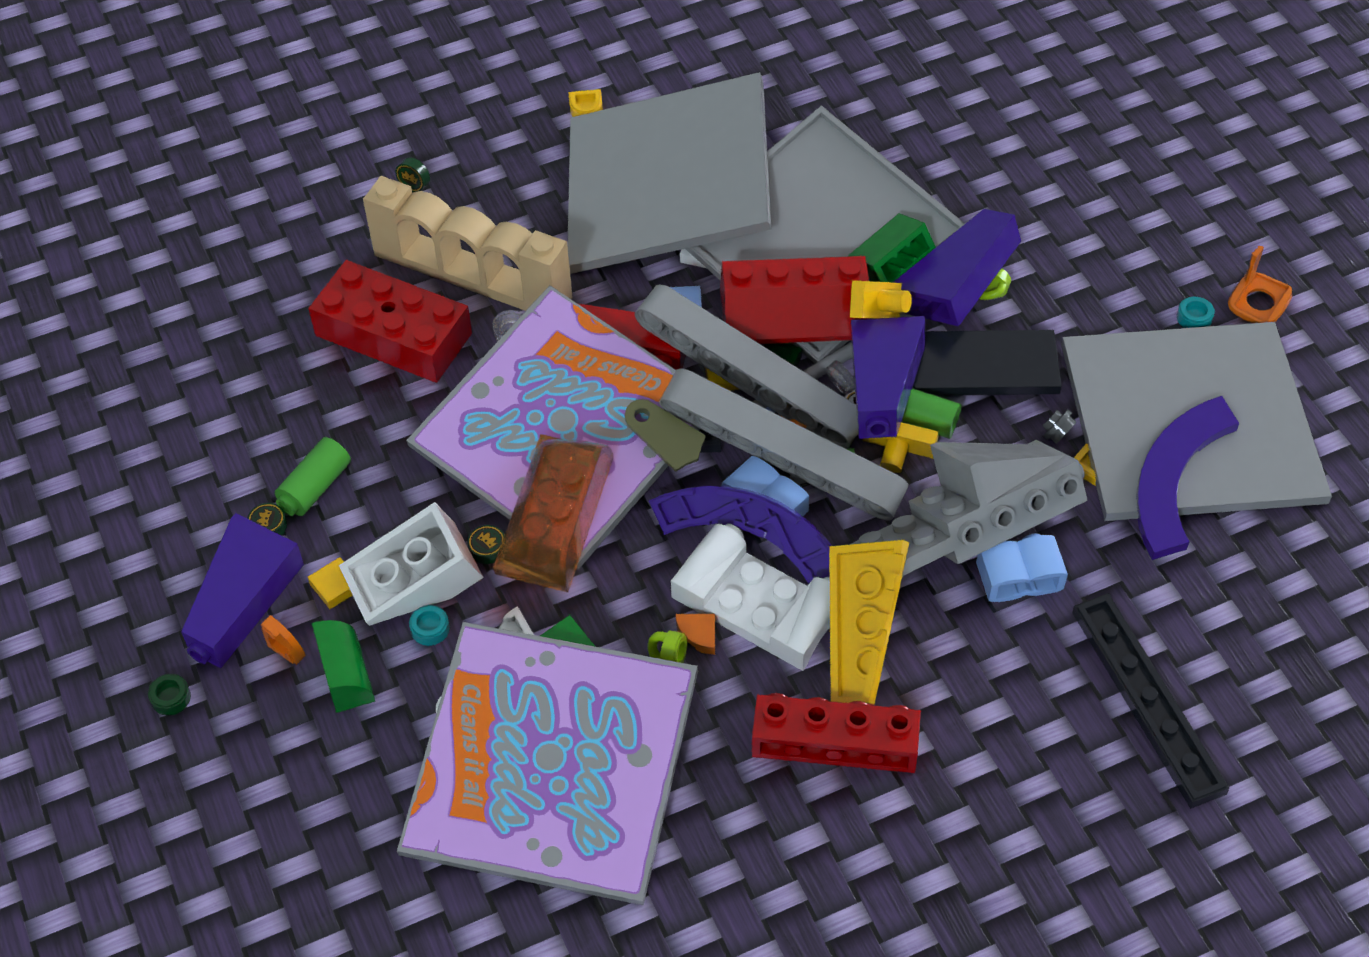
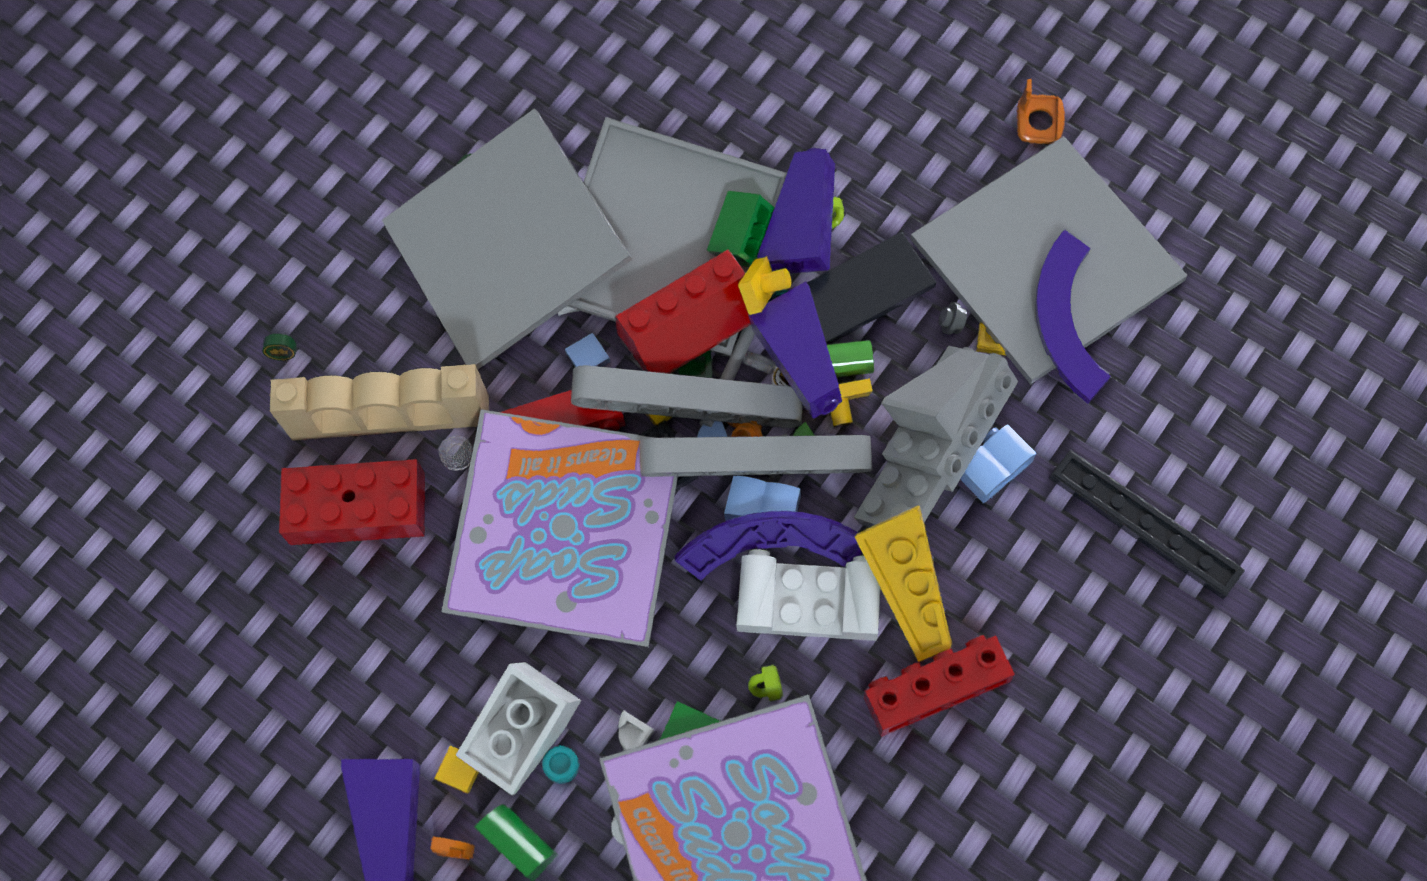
camera: 25 degrees left, 15 degrees up
tile [247,503,287,536] -> none
bright green brick [275,437,351,516] -> none
tile [467,525,507,564] -> none
clear orange windscreen [493,434,614,592] -> none
yellow tile [568,89,603,117] -> none
olive piece [625,399,706,472] -> none
orange tile [676,614,715,655] -> none
teal tile [1177,296,1215,328] -> none

